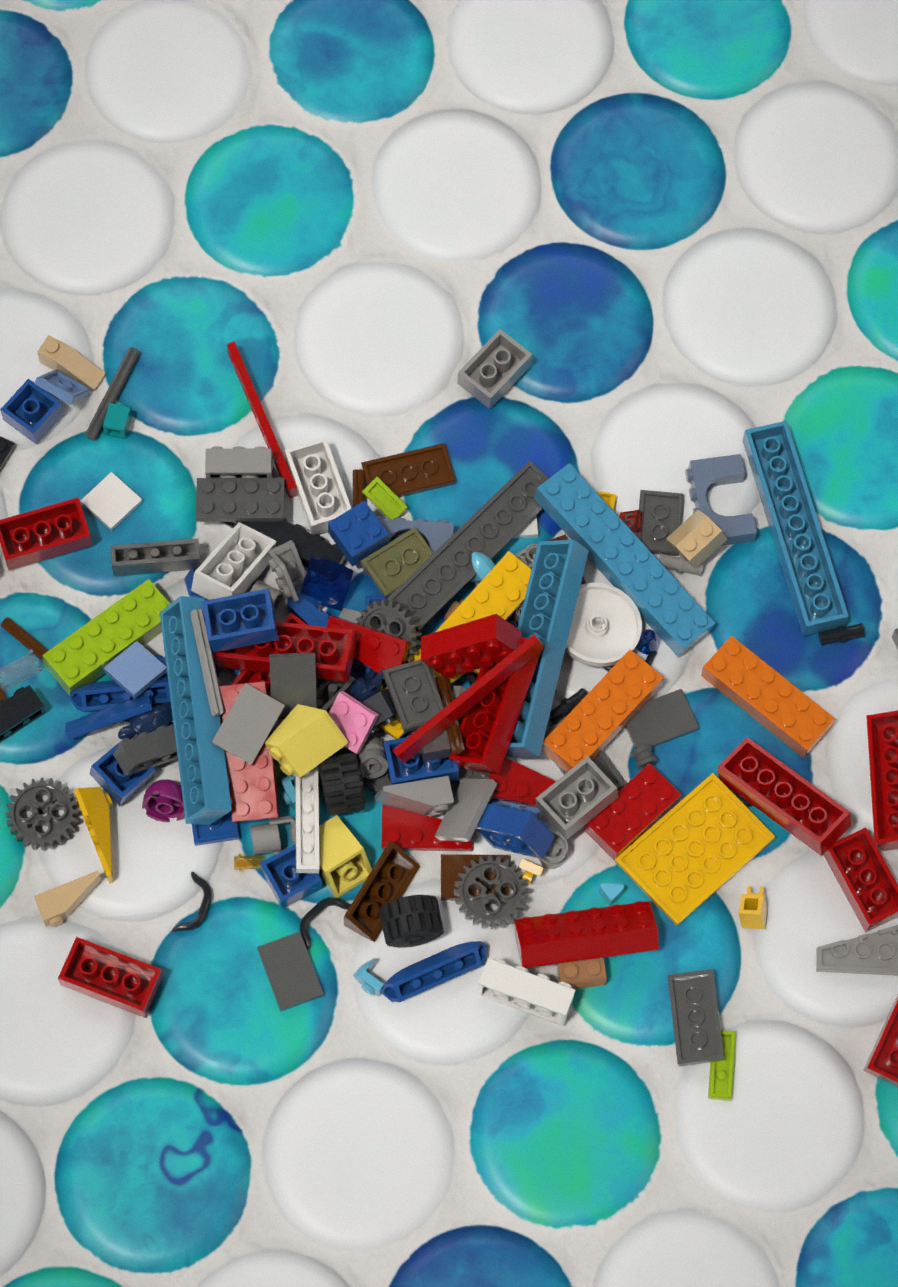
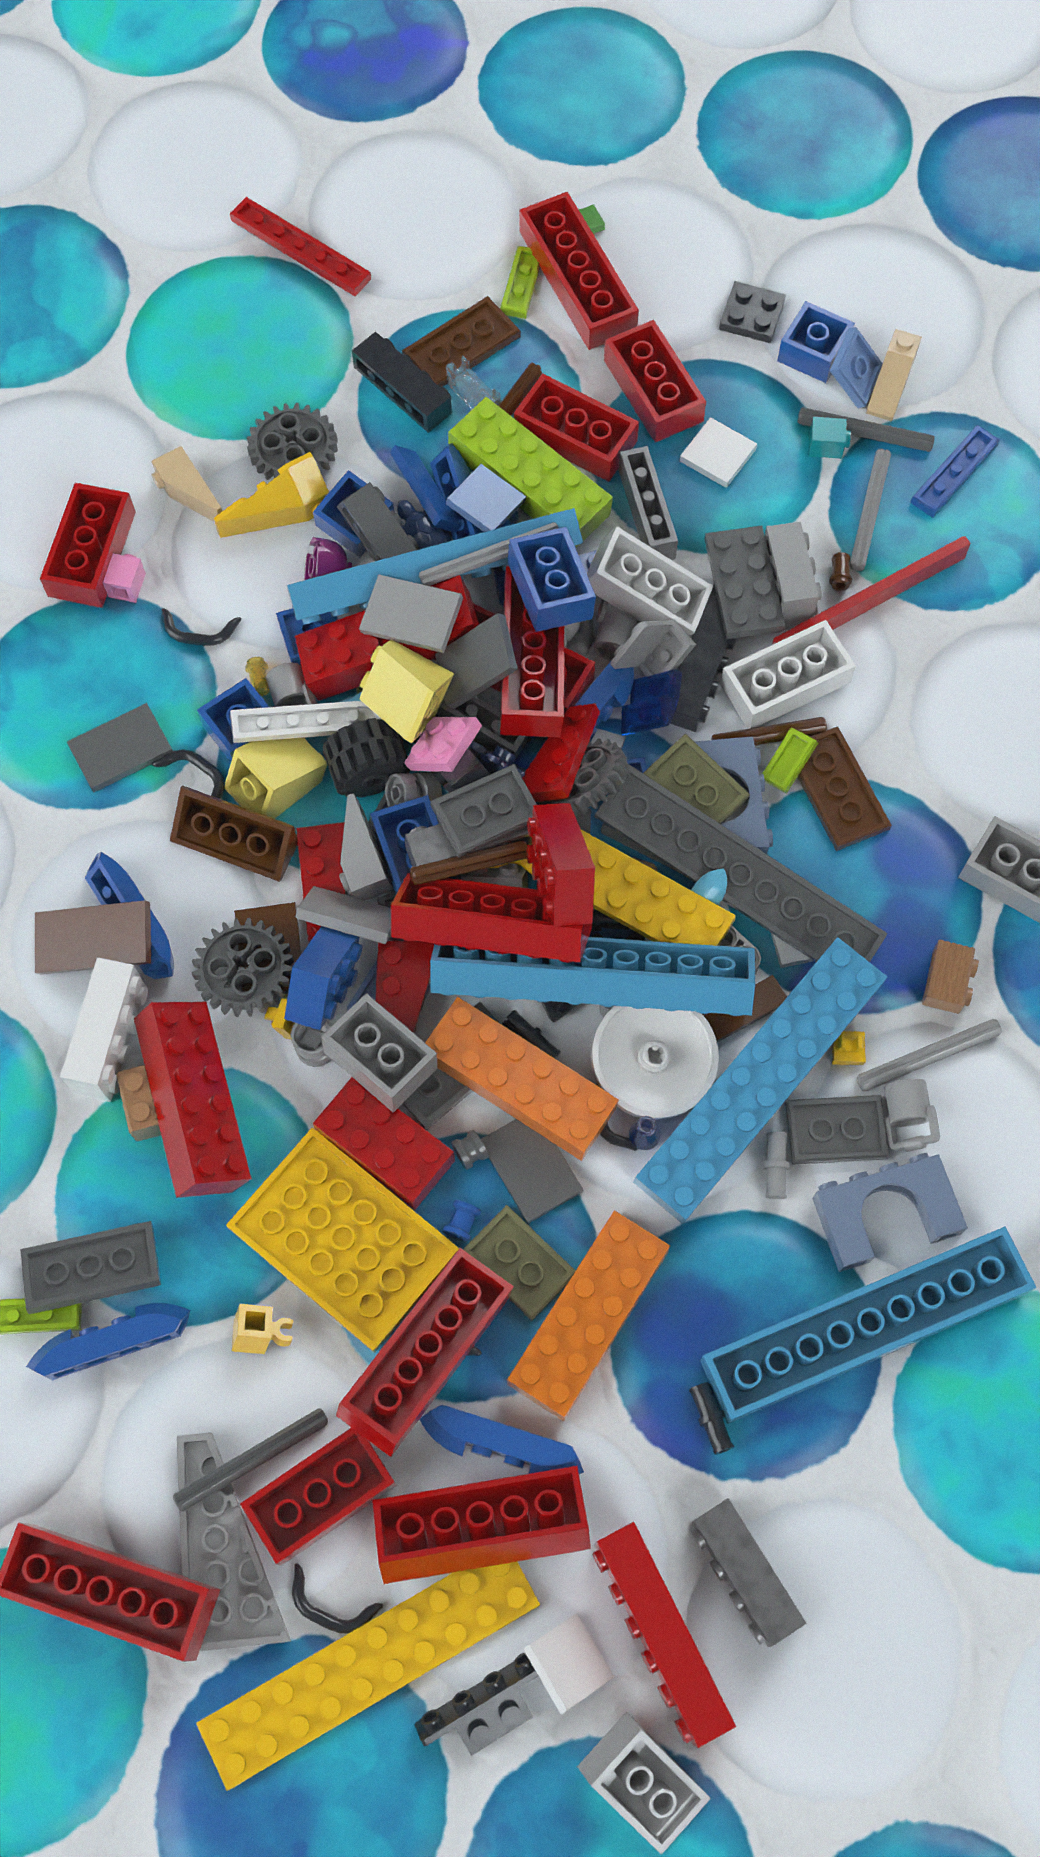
camera: 85 degrees right, 0 degrees up
blue brick [328,501,389,567] -> none
medium azure plate [353,958,384,997] -> none
black wheel [379,895,444,948] -> none
red tile [393,635,544,763] -> none
medium azure slope [599,883,624,906] -> none
clear red tile [619,510,642,533] -> none
tan slope [666,510,727,569] -> none
none -> blue brick [26,1303,190,1380]
none -> tile [35,900,151,975]
none -> bright pink brick [103,553,146,603]
none -> dark grey axle [173,1408,328,1511]
none -> blue brick [419,1405,584,1475]
none -> blue bush [442,1200,481,1242]
none -> olive tile [463,1205,576,1321]
none -> red brick [514,373,639,482]
none -> reddish brown pin [829,552,852,591]
none -> light grey axle [849,448,891,571]
none -> light grey axle [856,1019,1002,1091]
none -> light grey piece [884,1079,940,1152]
none -> blue tile [910,425,1000,518]
none -> medium nougat brick [922,940,979,1014]

